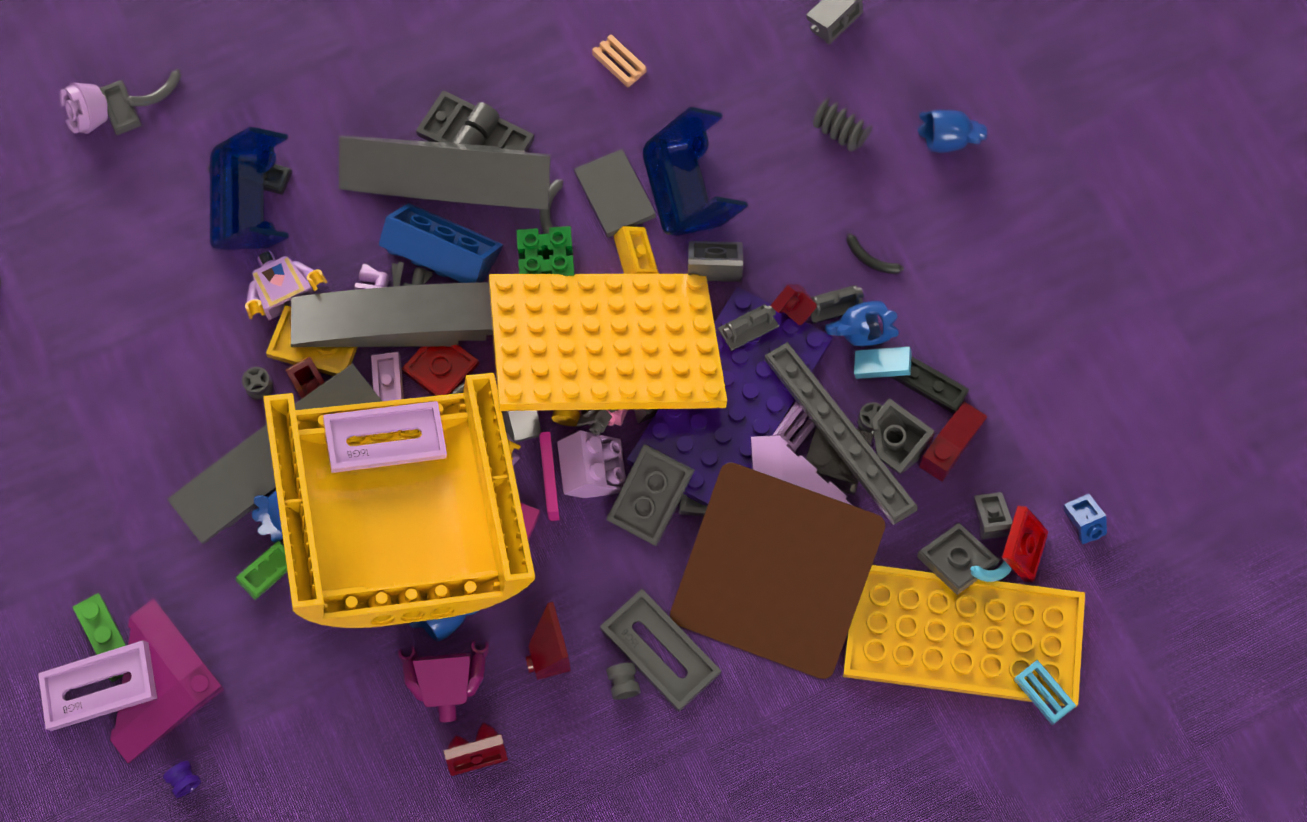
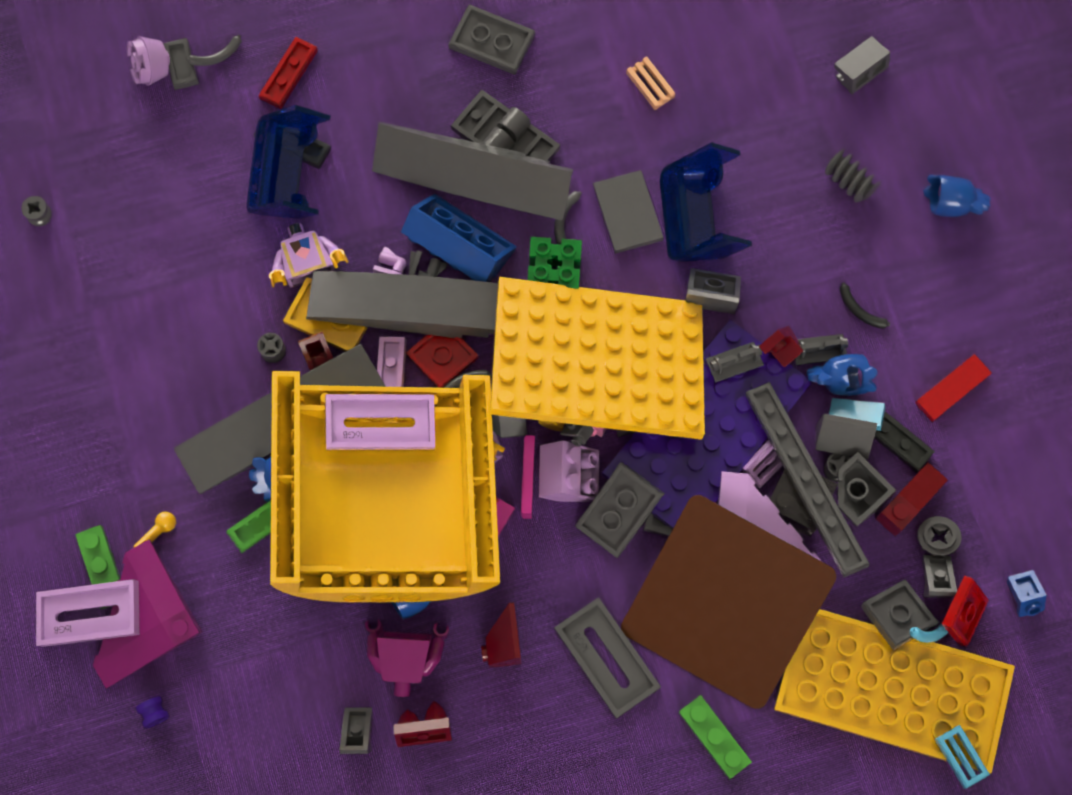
camera: 10 degrees right, 5 degrees up
dark grey wheel [606,663,641,700] -> none
yellow slope [614,226,659,274] -> none
none -> yellow bar [133,511,176,548]
none -> red tile [259,37,318,109]
none -> dark grey slope [340,707,373,754]
none -> dark grey tile [448,4,535,75]
none -> bright green plate [678,695,752,780]
none -> dark grey slope [815,414,877,459]
none -> red tile [915,354,992,422]
none -> dark grey gear [917,516,961,558]

